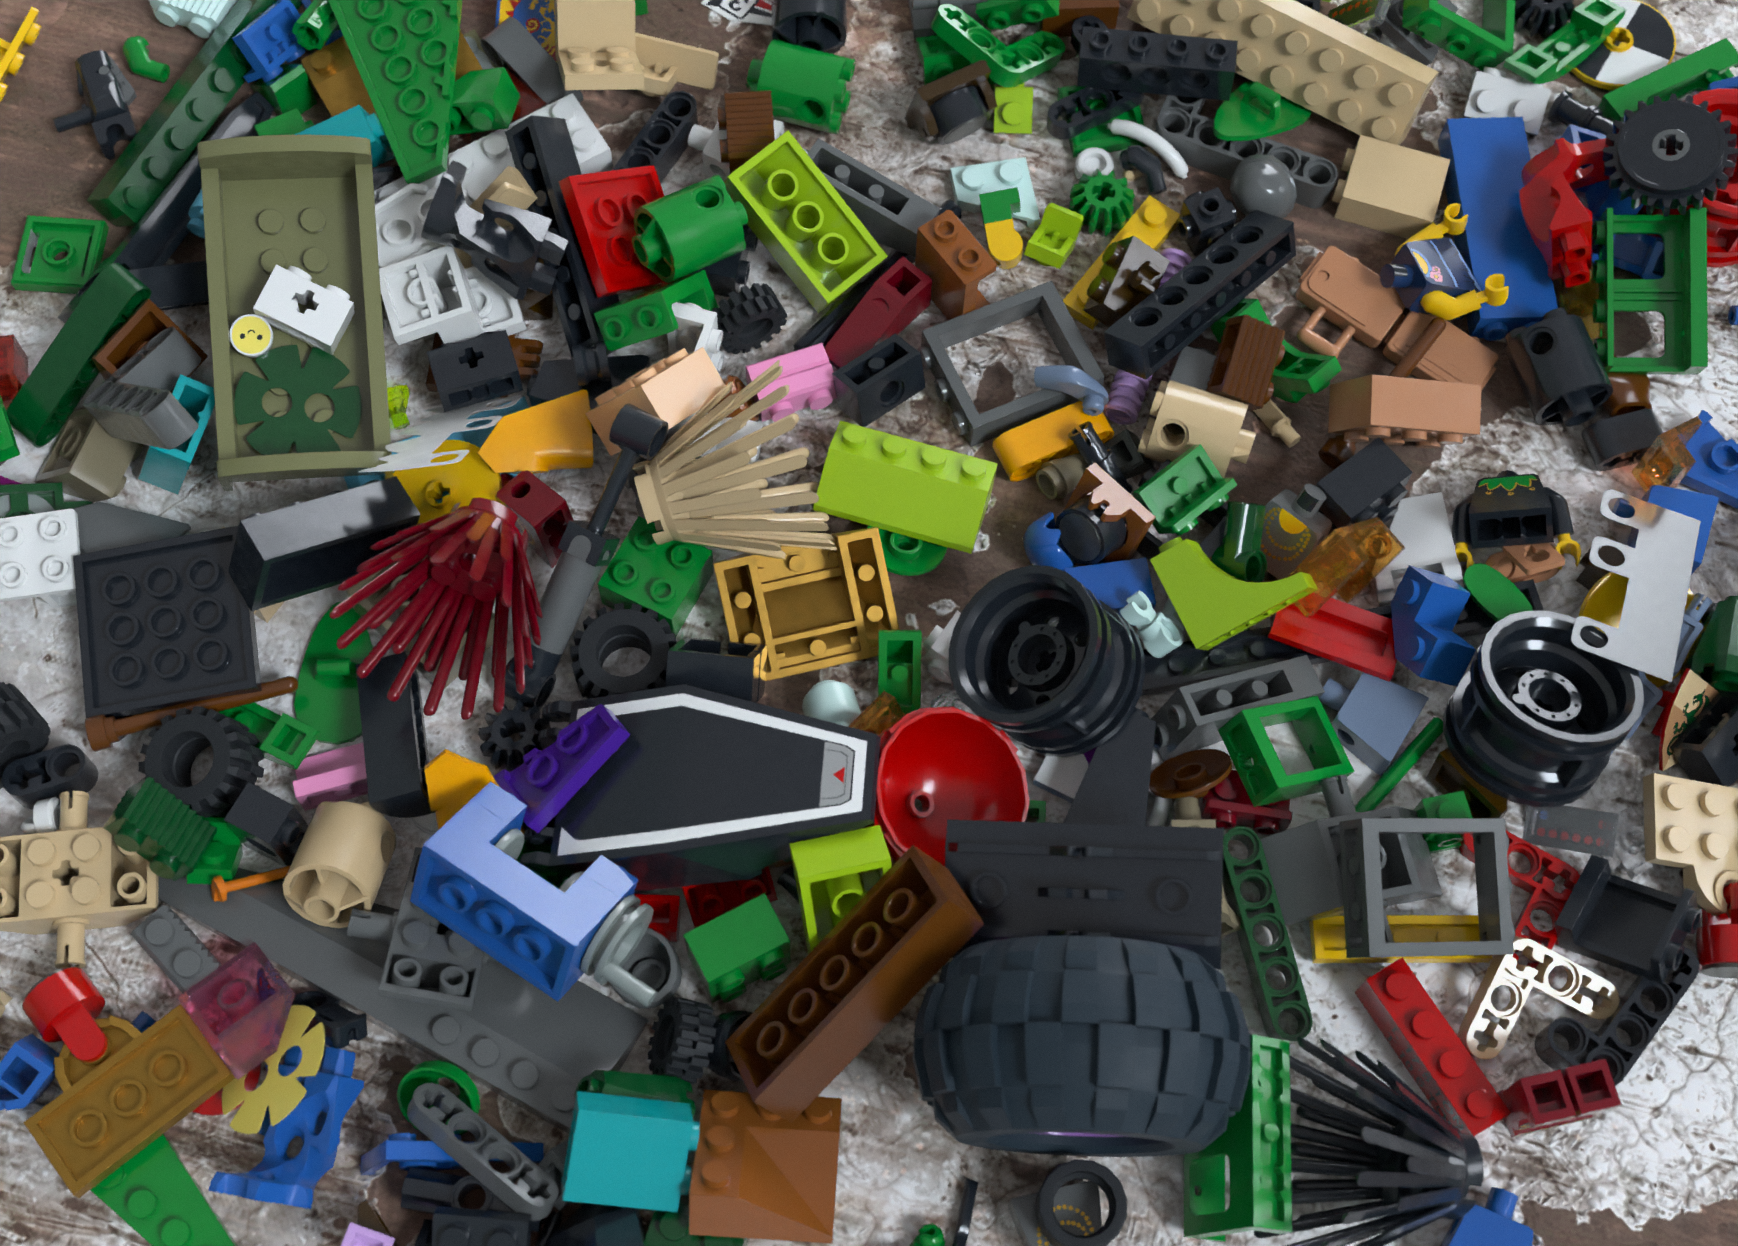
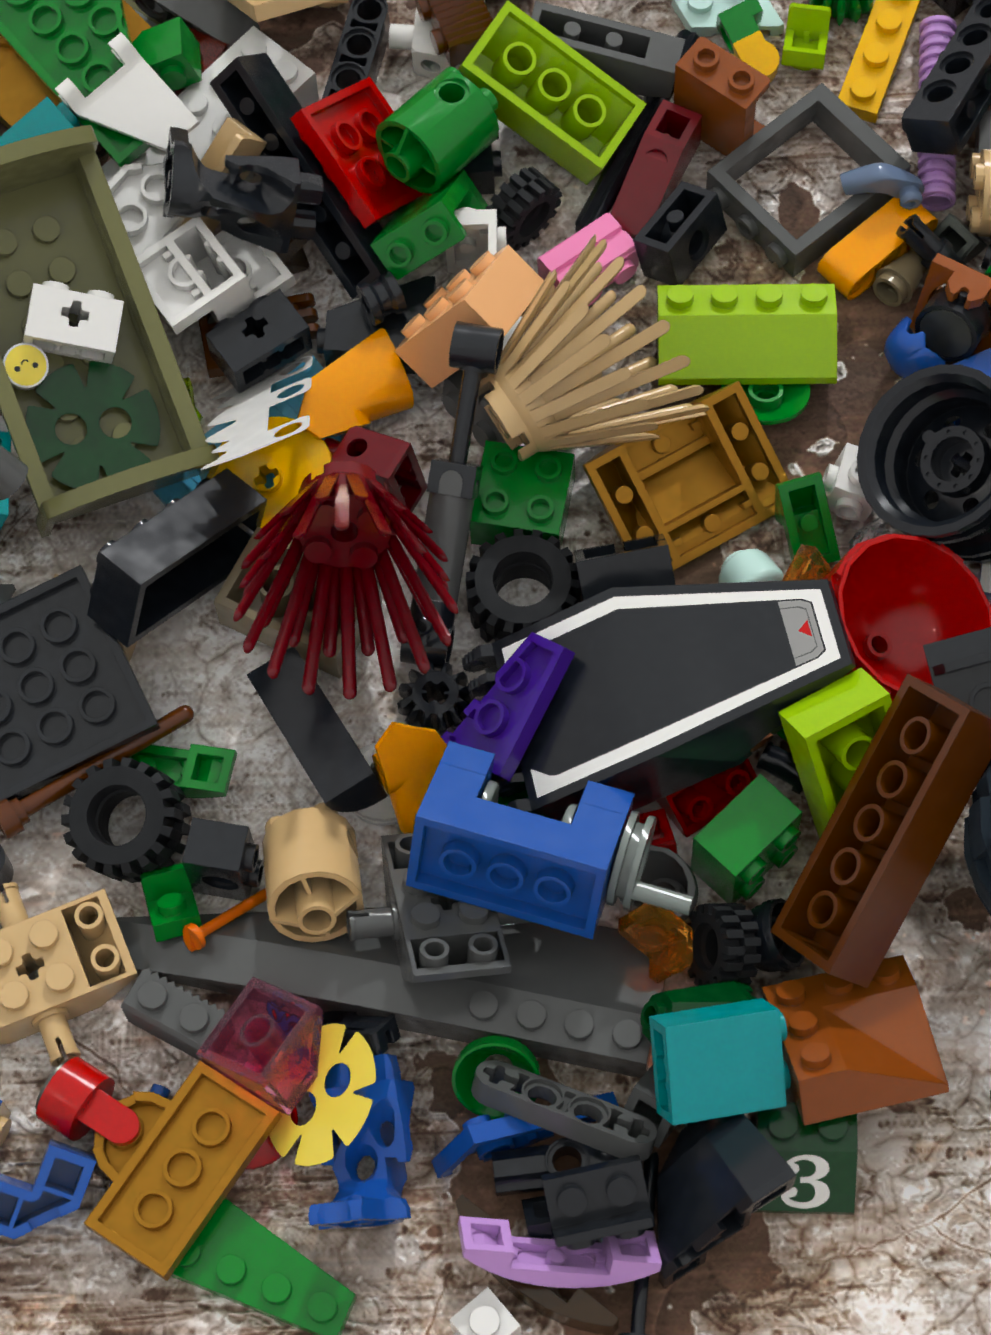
camera: 10 degrees left, 0 degrees up
dark green brick [104,777,217,881] -> none
bright pink panel [292,742,368,811] -> none
green shield [294,601,373,745] -> none
dark brown brick [1083,236,1170,327] -> none
none -> white flag [55,32,200,151]
none -> clear orange bracket [618,903,693,983]

